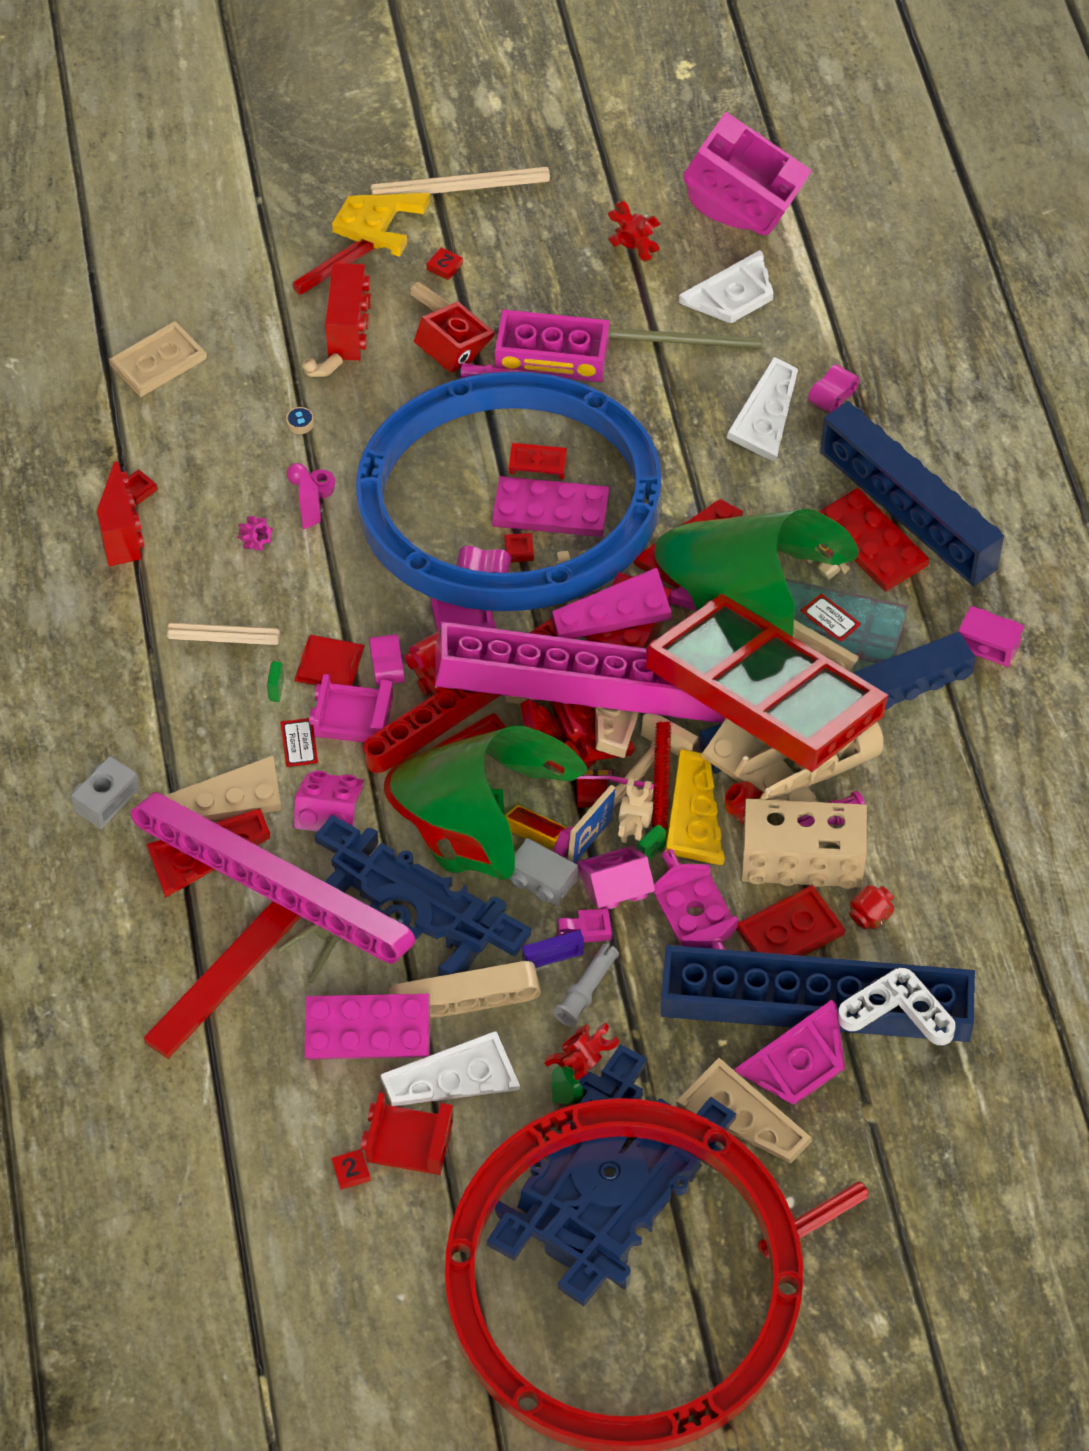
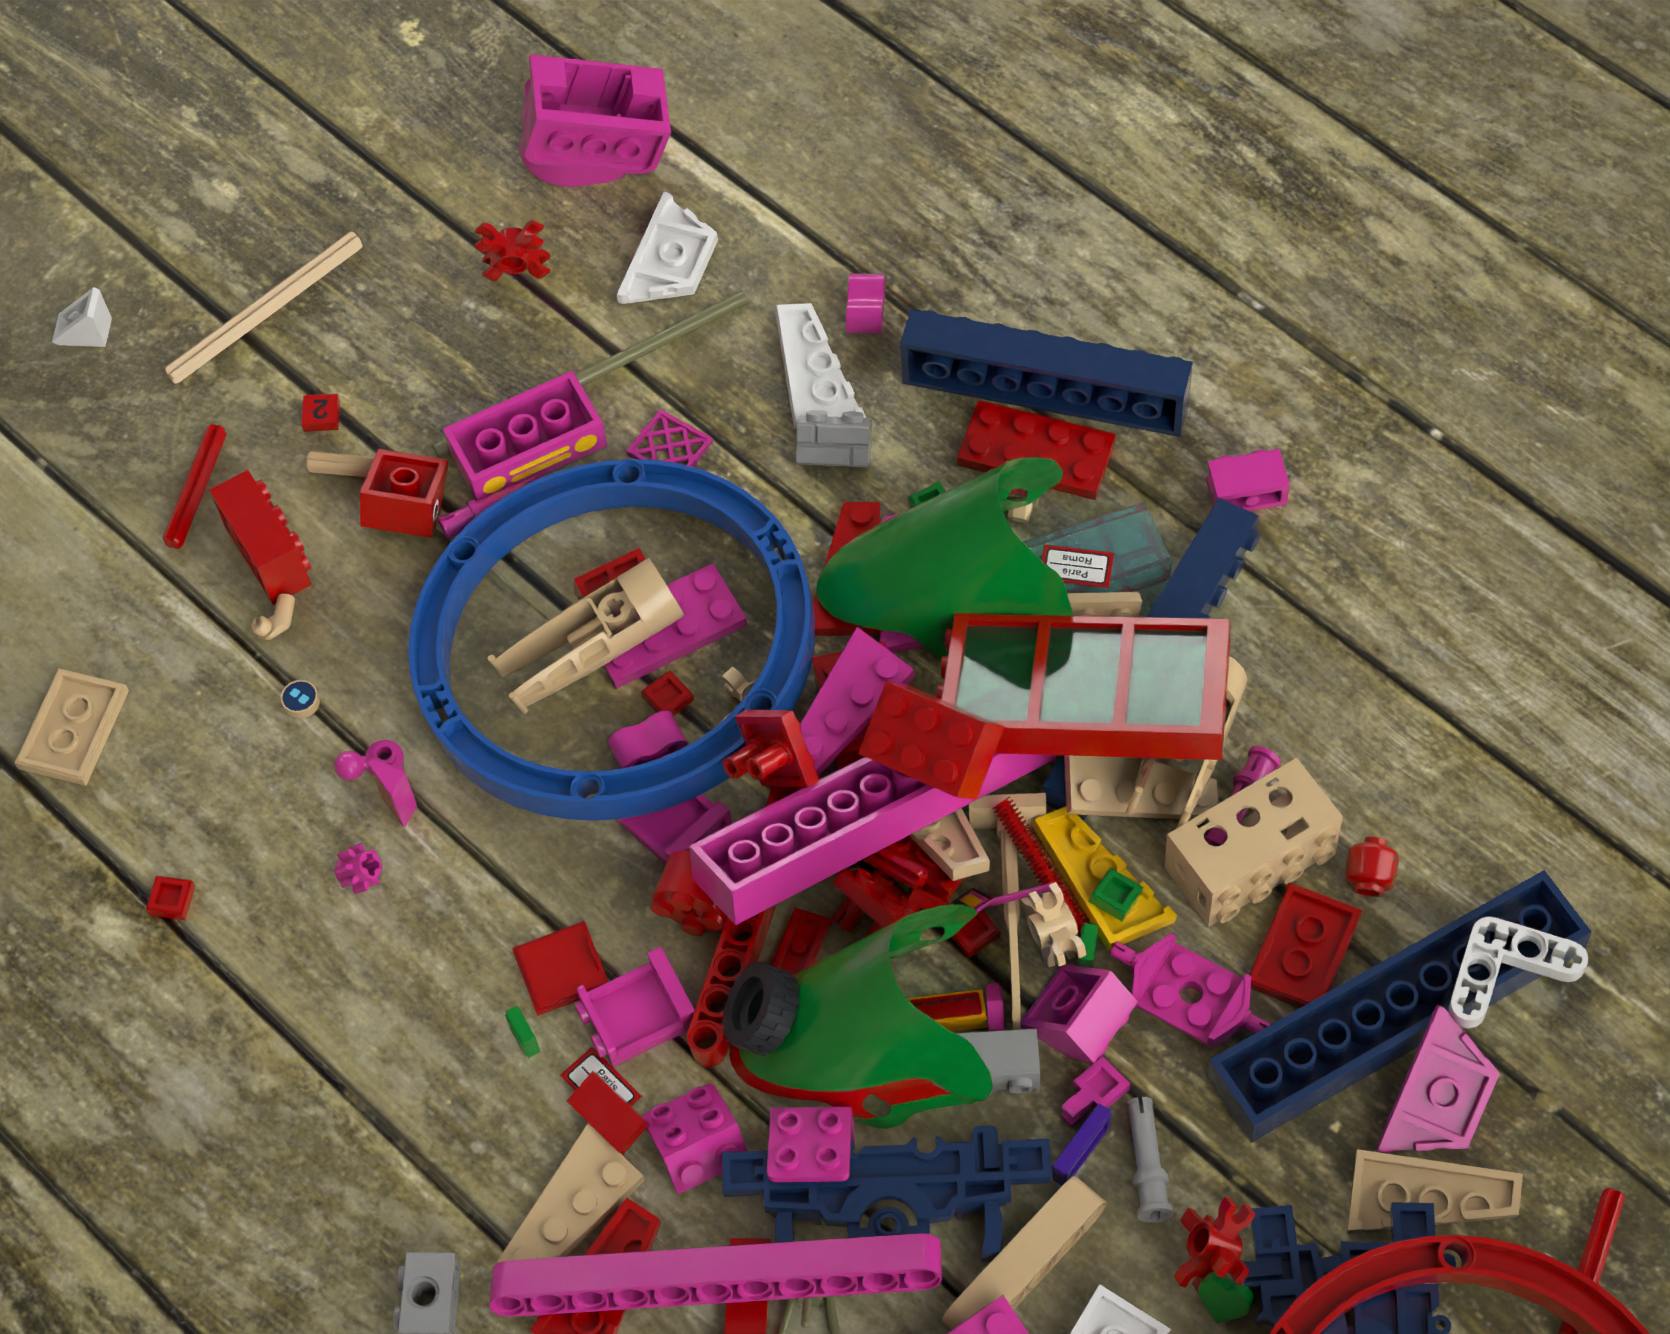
camera: 30 degrees left, 5 degrees up
red slope [96,461,145,567] -> none
tan axle [167,622,280,645] -> none
yellow wing [332,193,430,256] -> none
dark pink axle [369,634,405,686] -> none
red head [725,781,763,824] -> none
none -> white slope [52,287,112,347]
none -> tan piece [488,558,685,714]
none -> red tile [567,1071,650,1155]
none -> dark pink window [626,409,713,467]
none -> red plate [723,710,819,788]
none -> black tyre [723,961,799,1056]
none -> dark pink bracket [767,1107,855,1182]
none -> light grey brick [796,410,872,467]
none -> red brick [858,681,1005,800]
none -> green tile [1089,867,1144,922]

